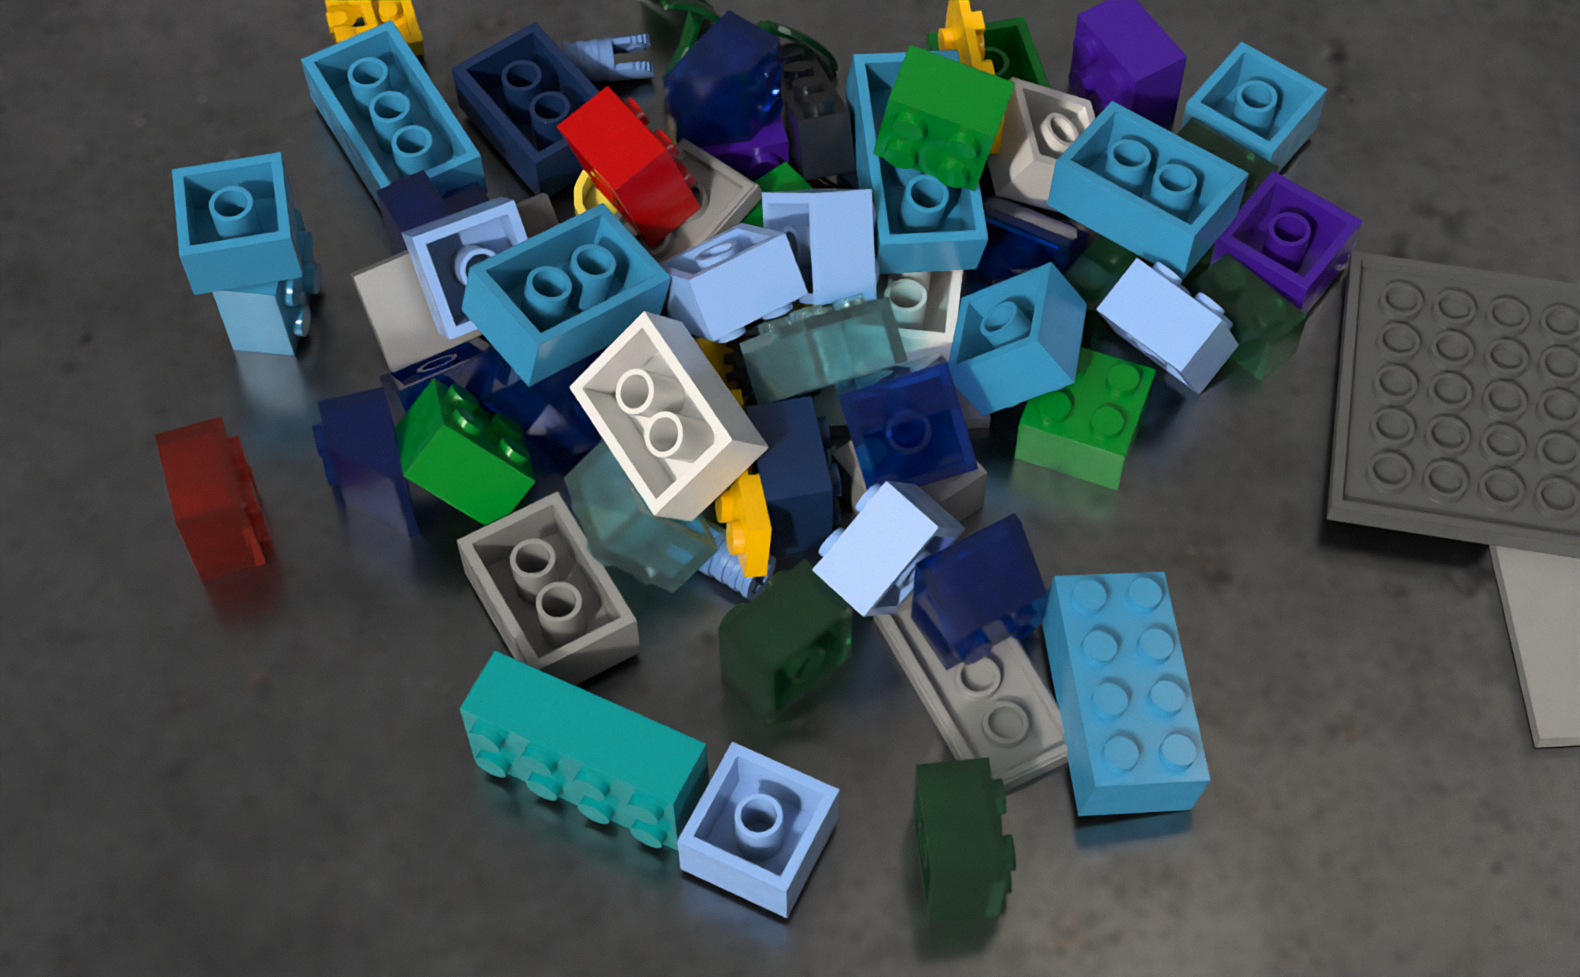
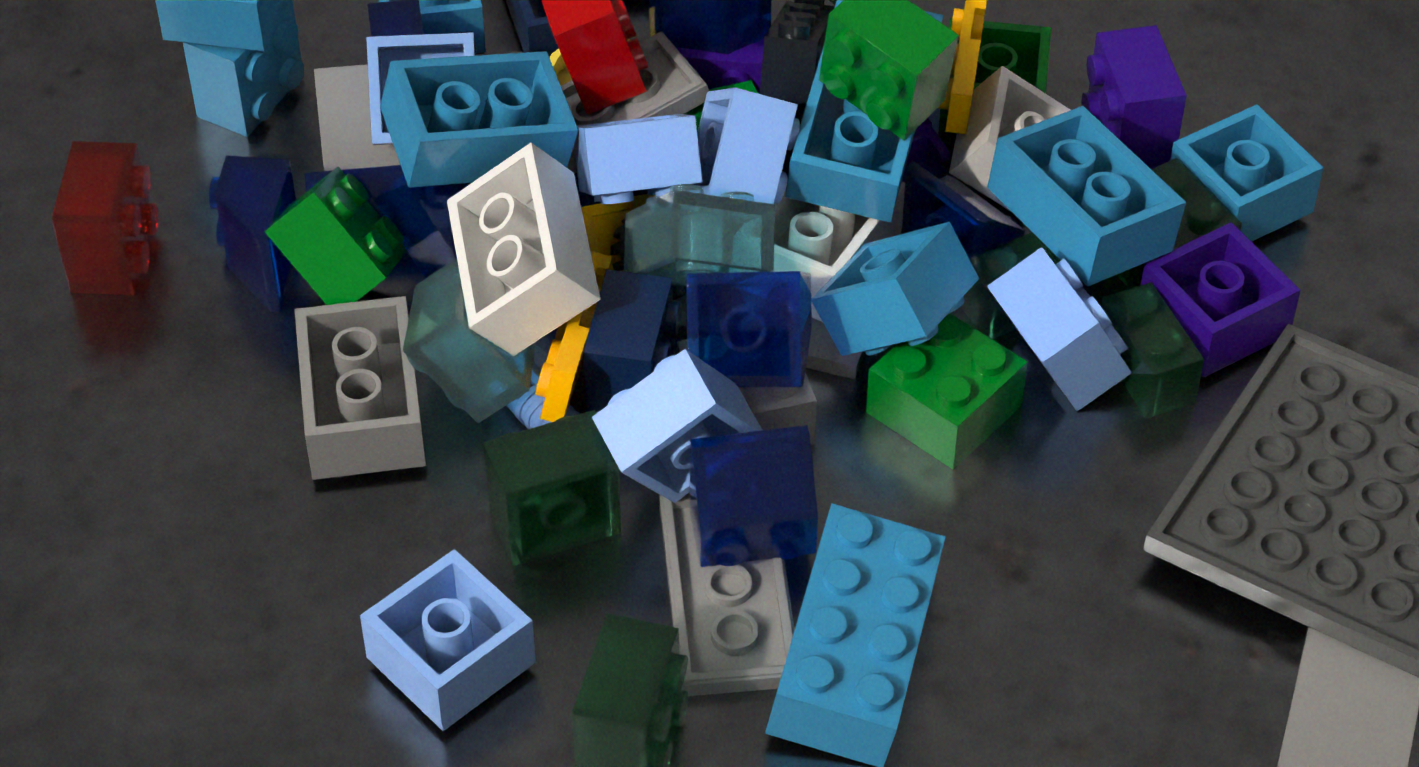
camera: 20 degrees right, 10 degrees down
teal brick [460,651,710,851] -> none

